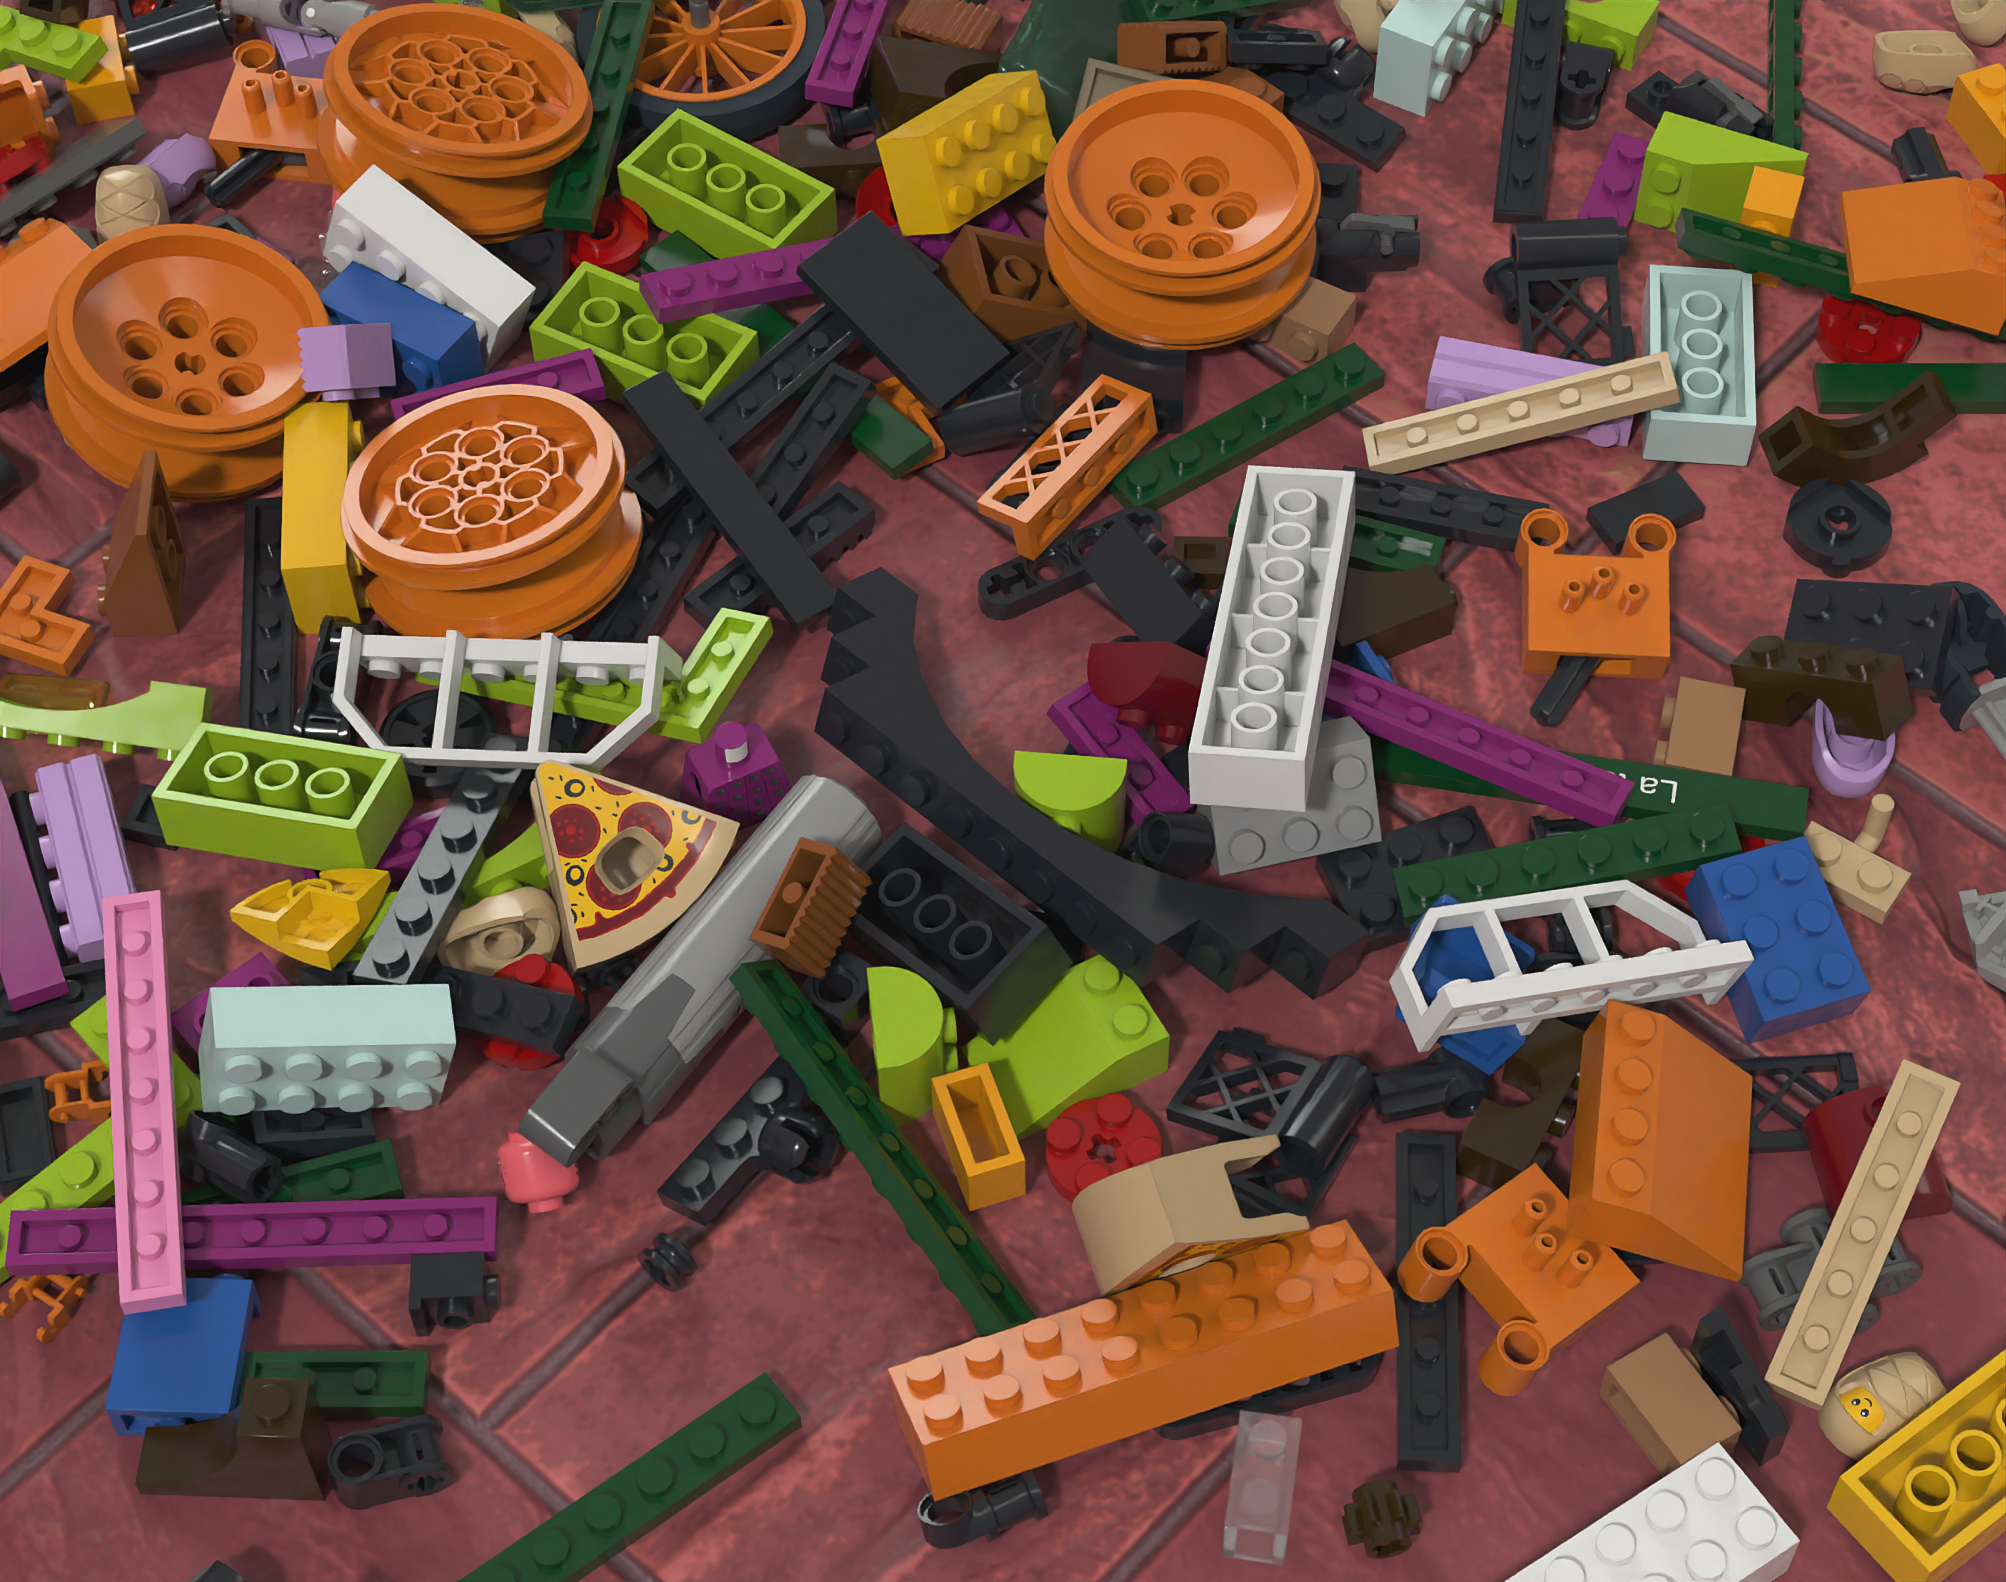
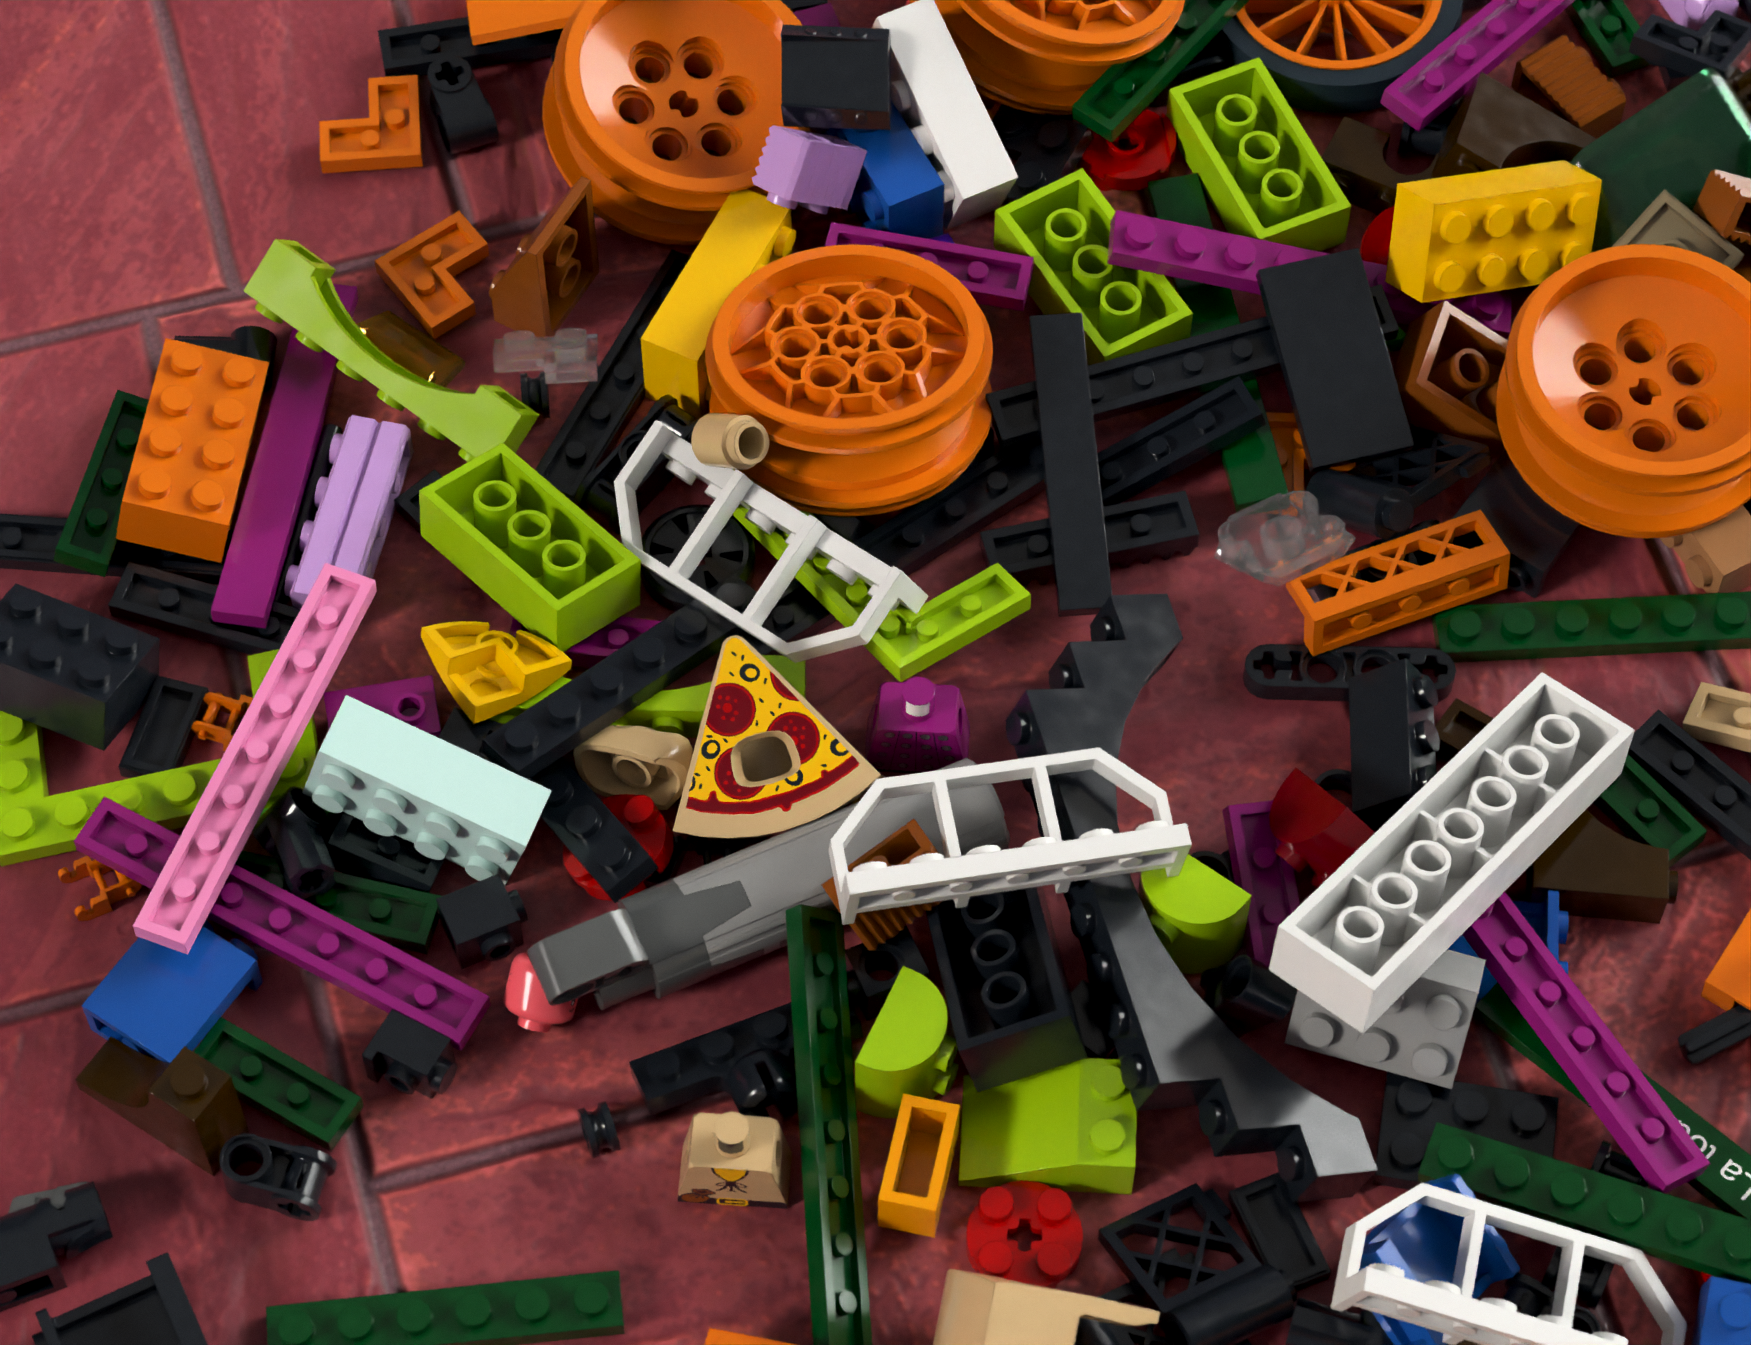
camera: 30 degrees right, 5 degrees up
none -> black brick [436,874,528,969]
none -> clear plate [493,328,599,384]
none -> black bush [520,371,550,418]
none -> tan torso [678,1112,792,1209]
none -> tan brick [691,413,769,470]
none -> black slope [780,25,891,134]
none -> white plate [828,747,1192,925]
none -> clear slope [1214,490,1356,586]
none -> black tile [1228,1172,1331,1292]

